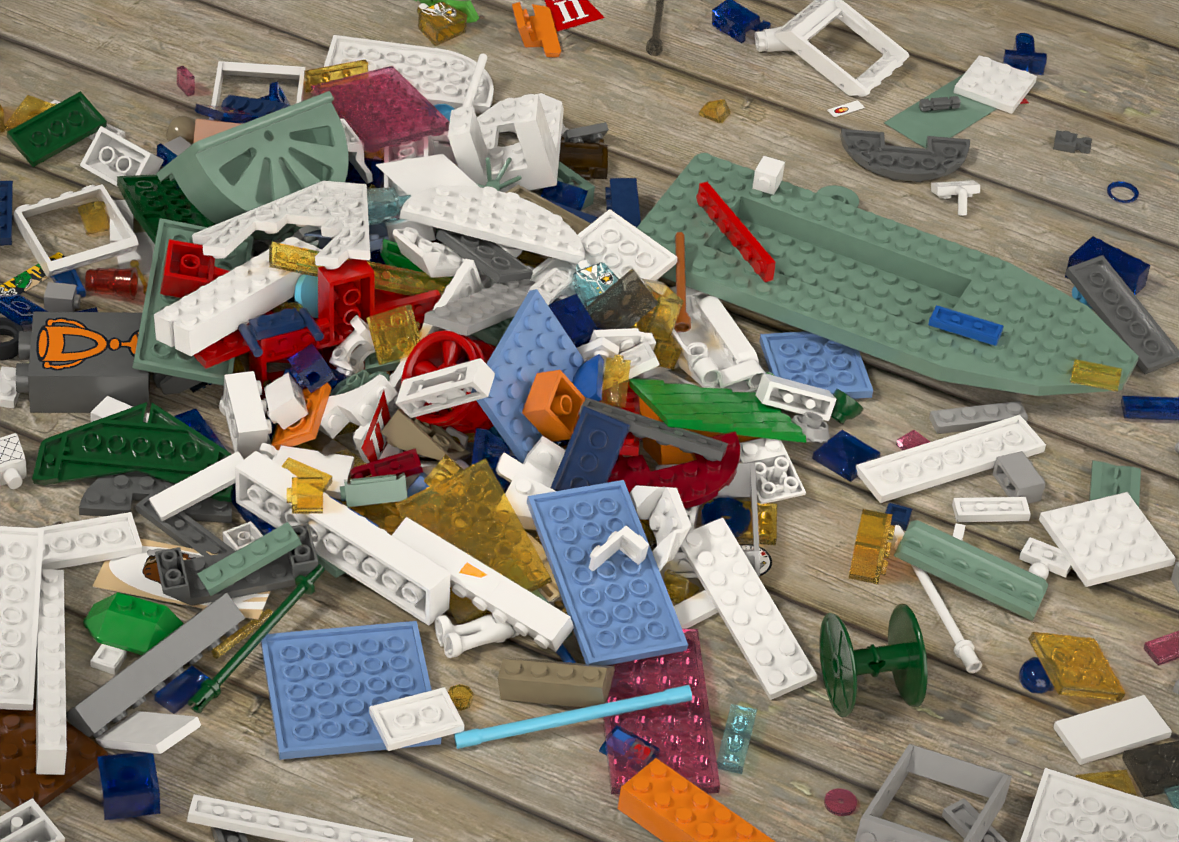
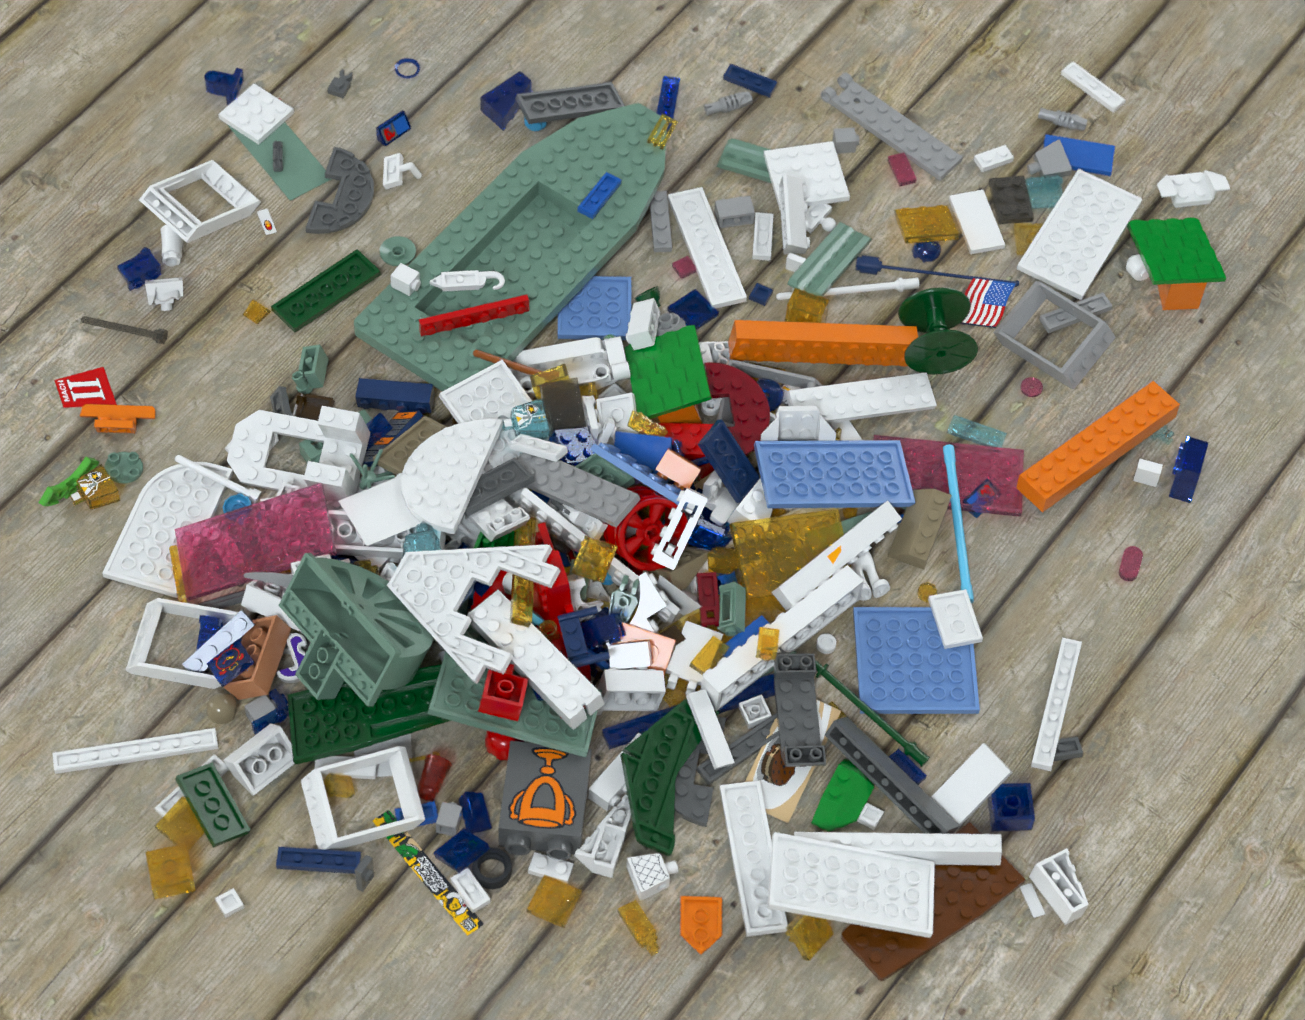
camera: 80 degrees left, 15 degrees up
clear pink tile [177,66,195,96] -> none
sand green plate [197,522,302,596] -> none
dark grey plate [579,398,728,461] -> none
white bracket [589,526,649,571] -> none
none -> white tile [53,728,218,774]
none -> sand green dish [104,452,143,484]
none -> white brick [145,277,183,311]
none -> dark green plate [271,249,381,333]
none -> sand green hinge [292,345,328,395]
none -> slope [376,110,411,146]
none -> white plate [430,270,505,292]
none -> white wedge [575,794,632,878]
none -> orange brick [728,320,918,367]
none -> white slope [779,175,810,254]
none -> white tile [816,634,836,654]
none -> flag [855,255,1019,328]

